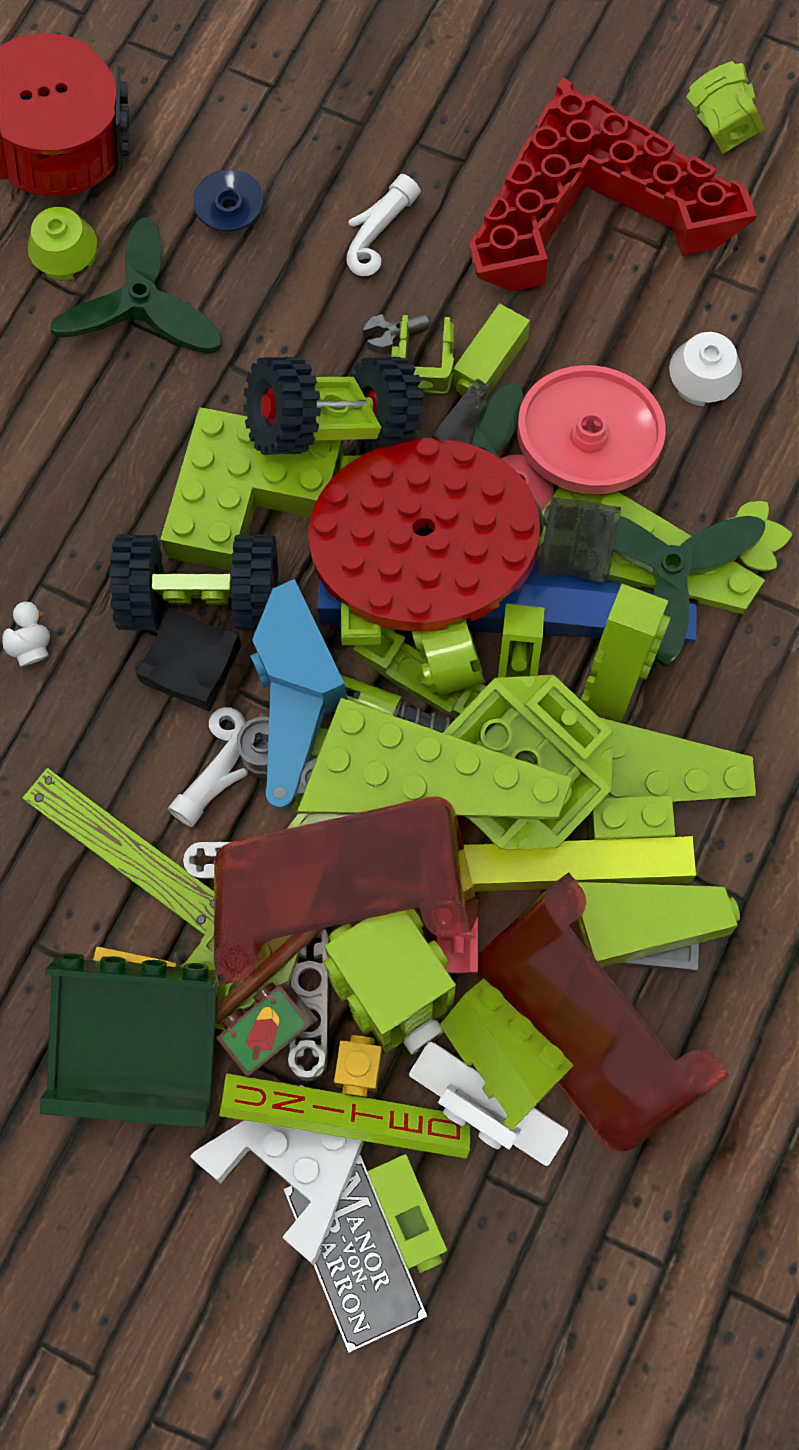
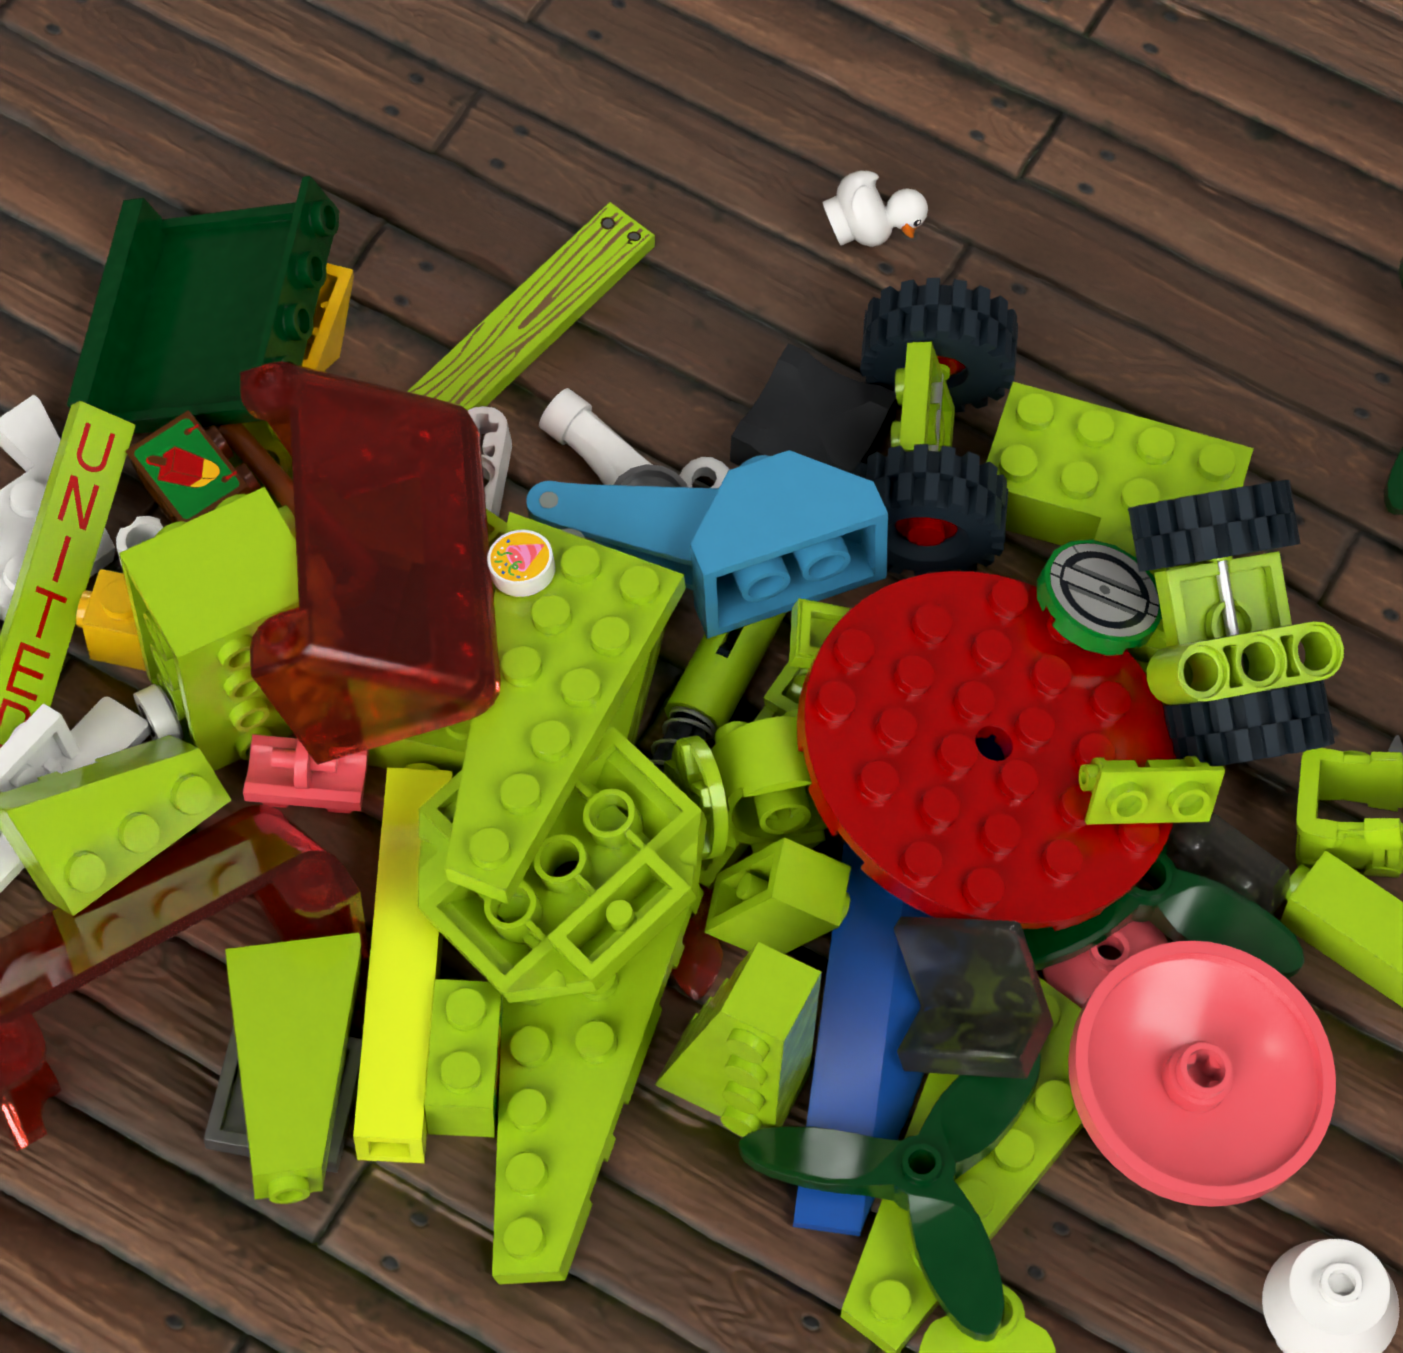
camera: 90 degrees right, 10 degrees down
none -> tile [487,530,555,597]
none -> lime wheel [664,735,728,860]
none -> tile [1037,539,1162,656]
none -> lime hinge [1079,756,1225,825]
none -> lime beam [1147,622,1344,705]

